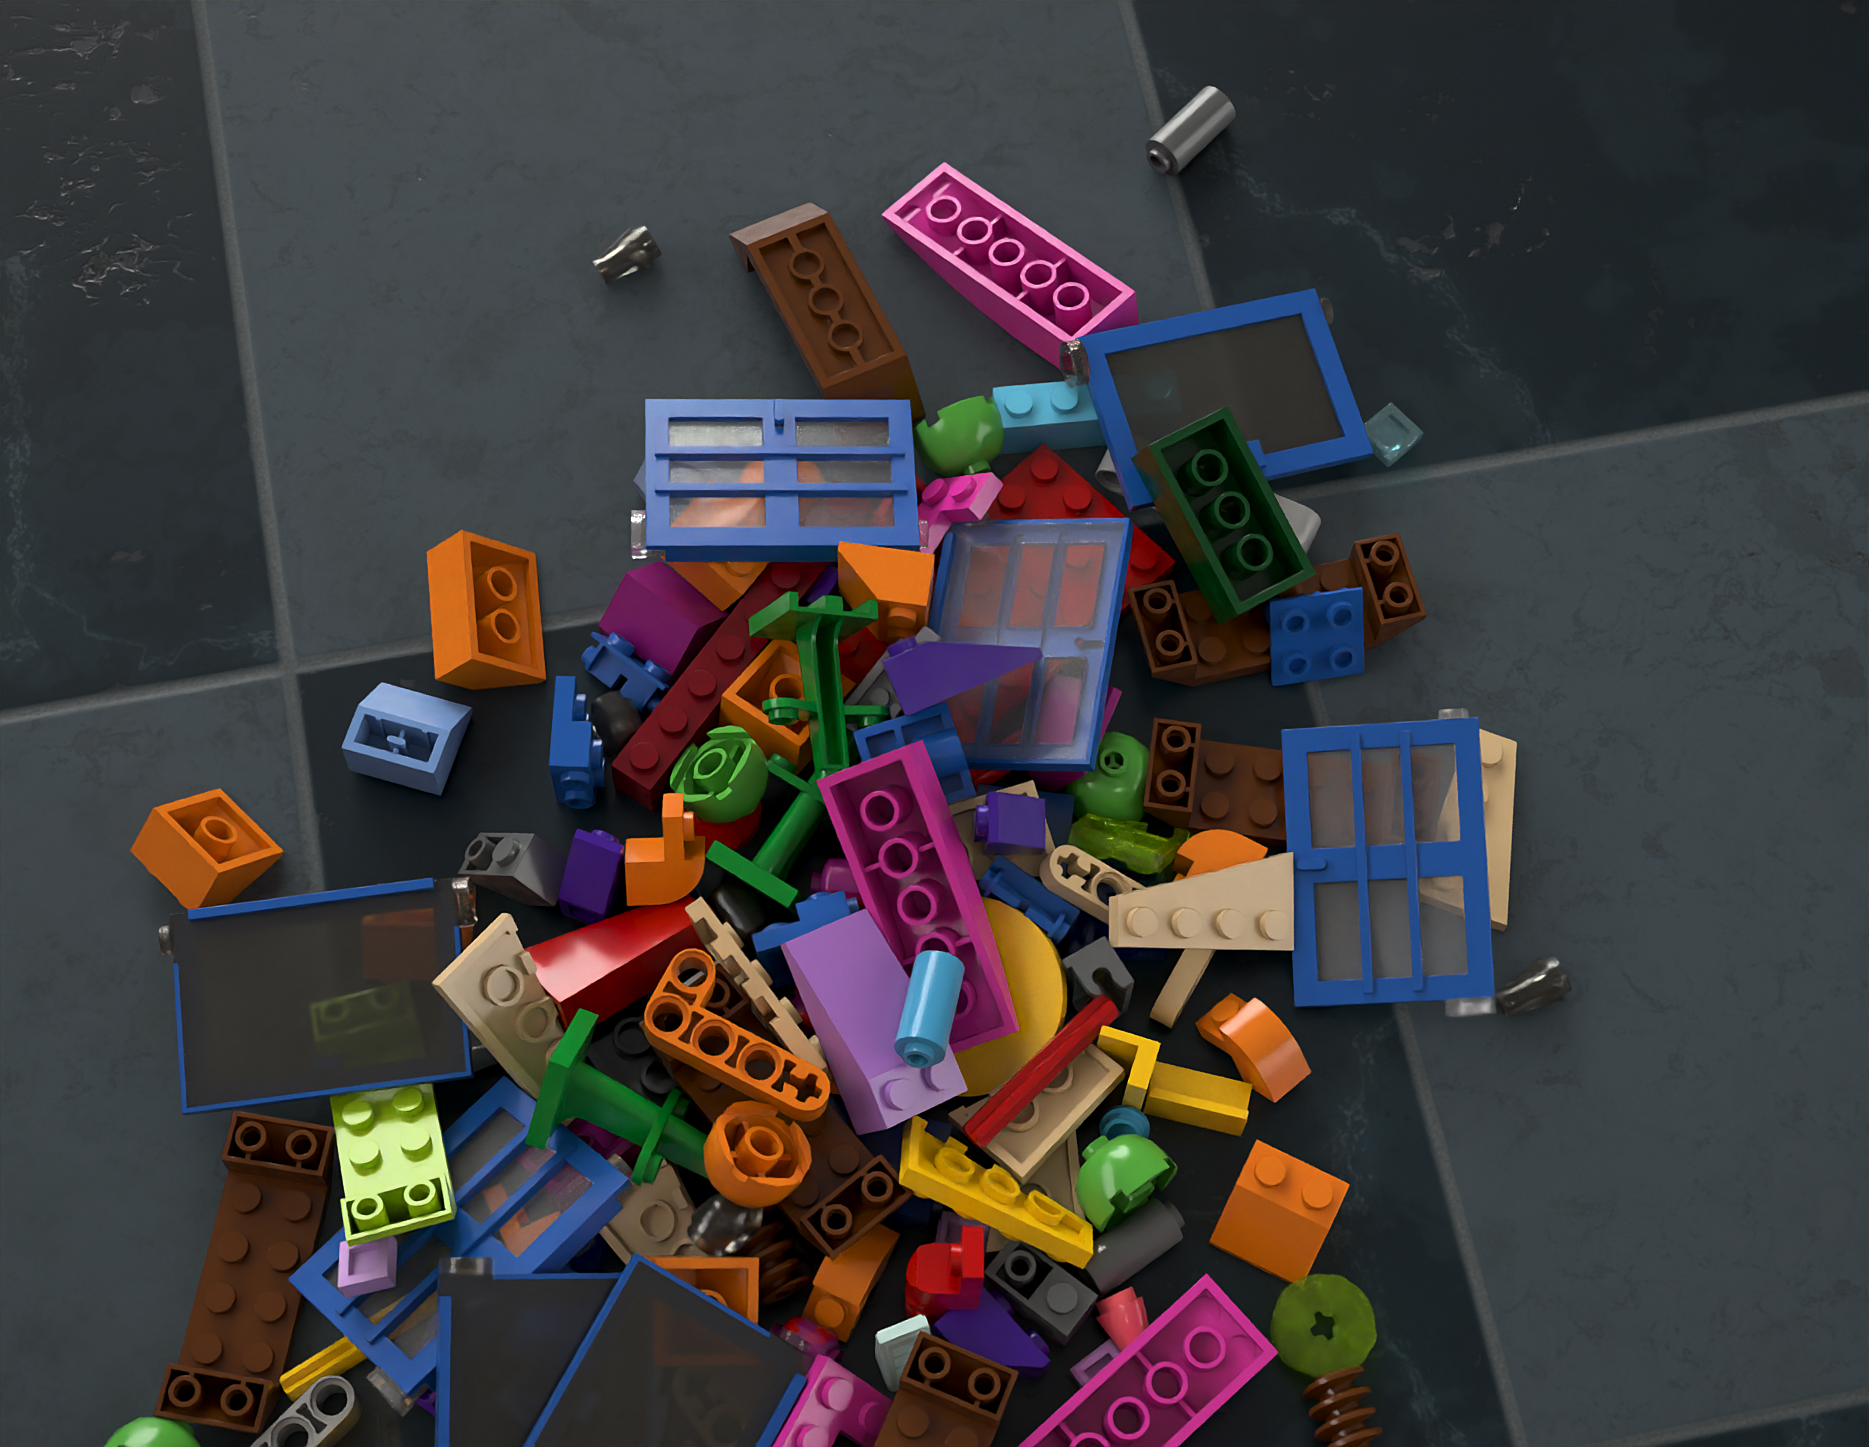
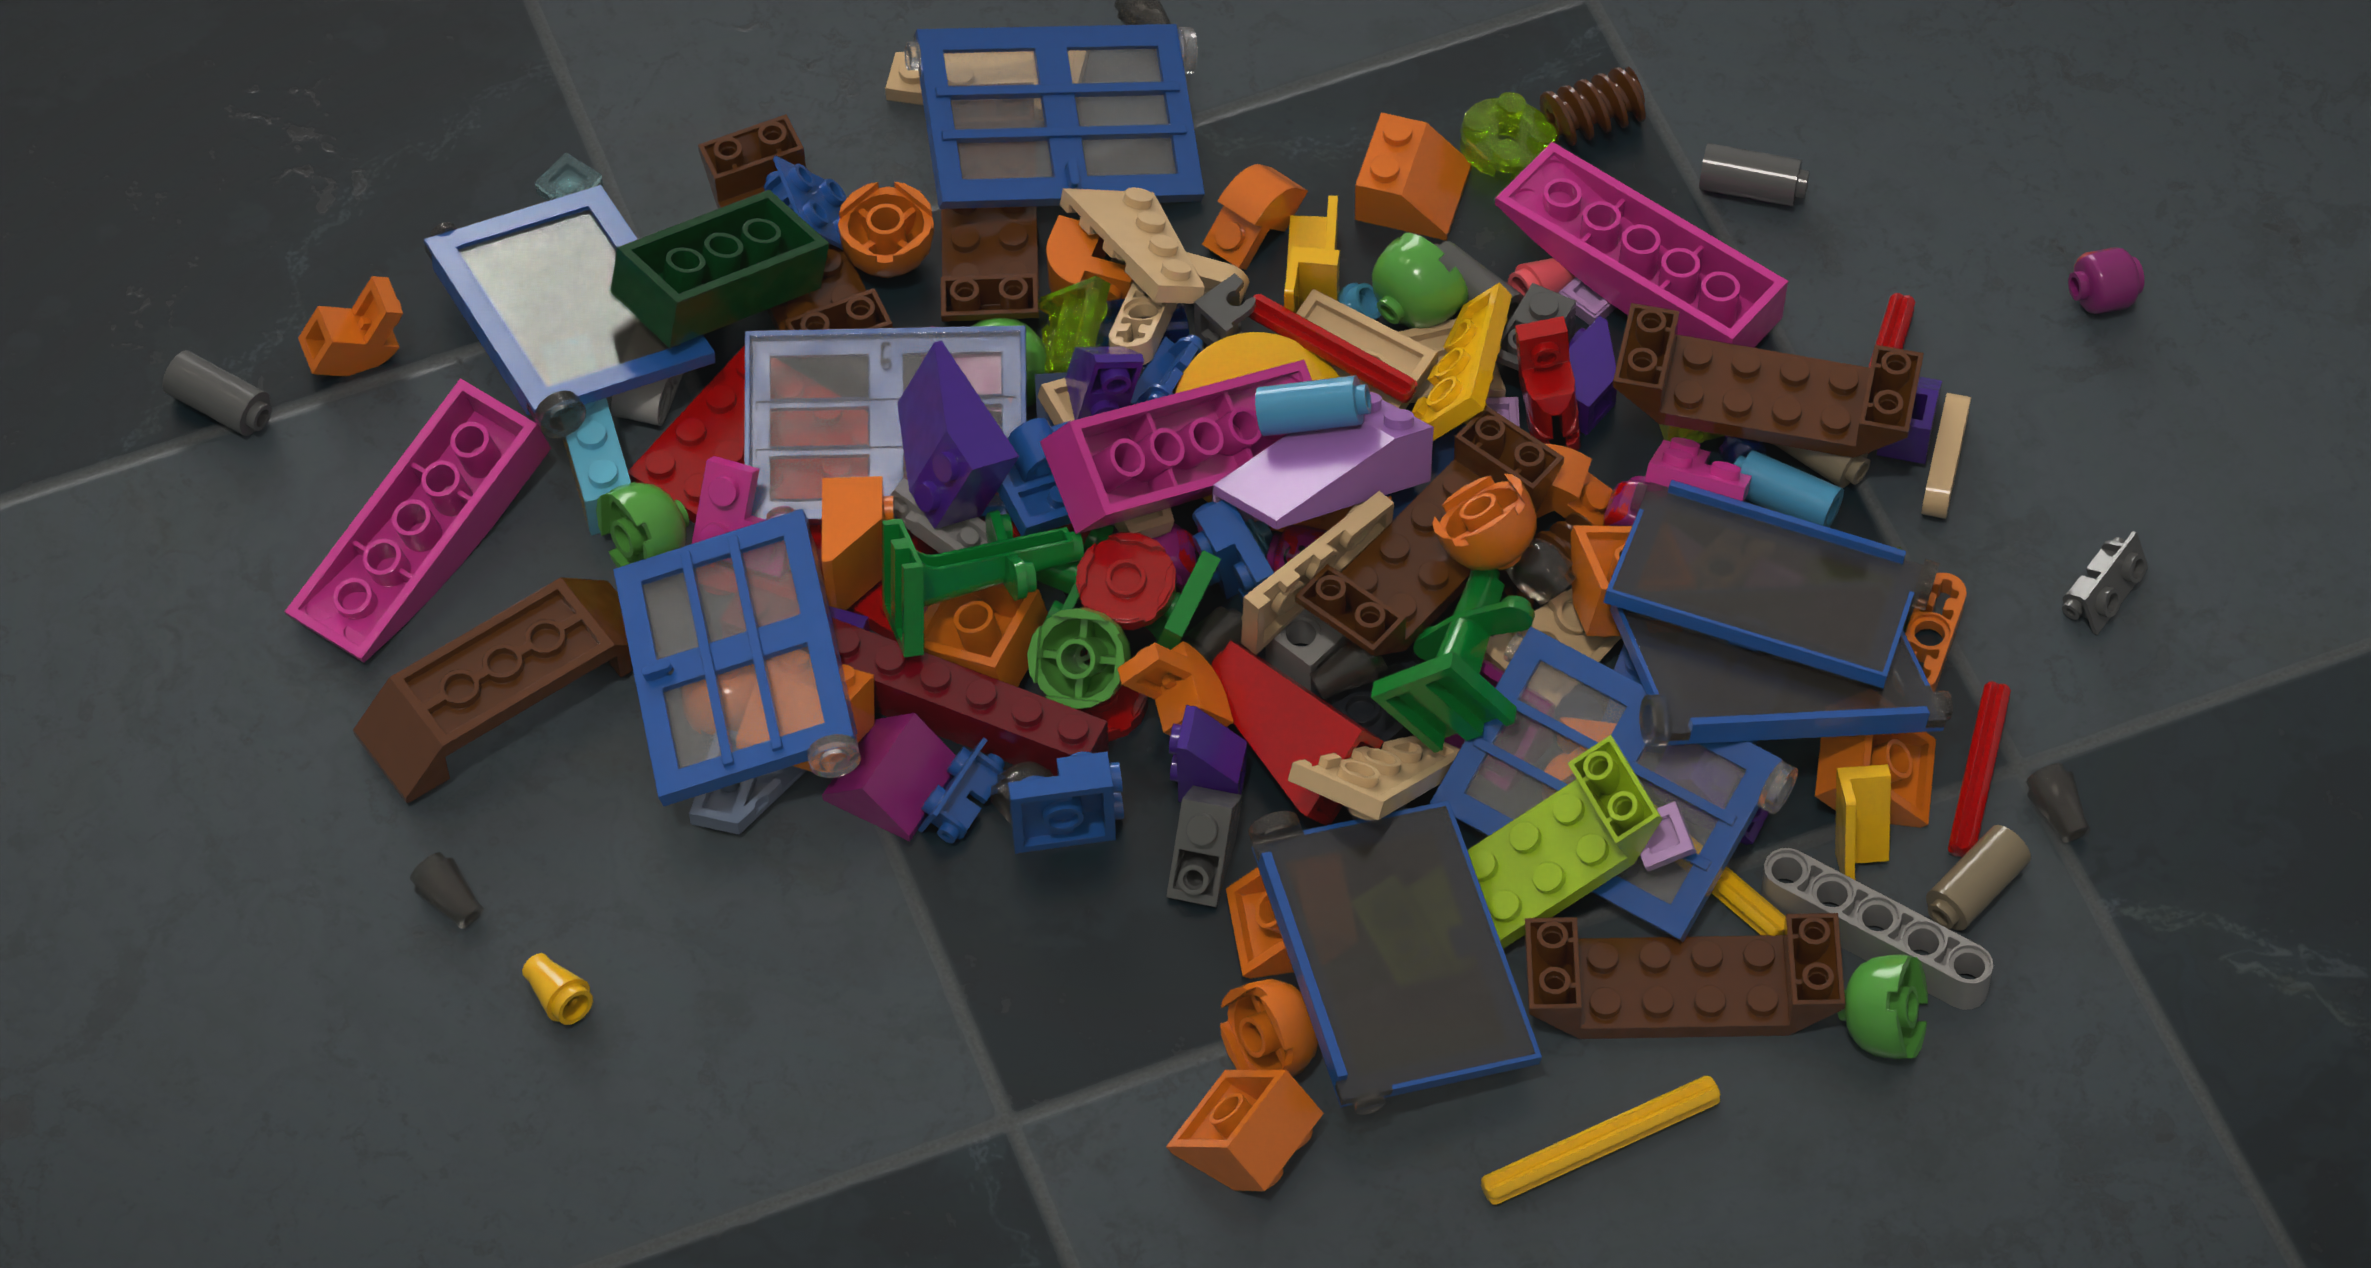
camera: 95 degrees left, 10 degrees down
medium blue slope [341,682,473,796] -> none
orange slope [427,530,546,690] -> none
orange beam [644,948,831,1122] -> none
light aqua slope [875,1314,931,1392] -> none
none -> orange brick [298,276,403,376]
none -> yellow cone [522,953,593,1025]
none -> orange cylinder [838,182,935,279]
none -> red tile [1076,532,1177,630]
none -> orange cylinder [1220,979,1318,1077]
none -> yellow axle [1481,1076,1721,1205]

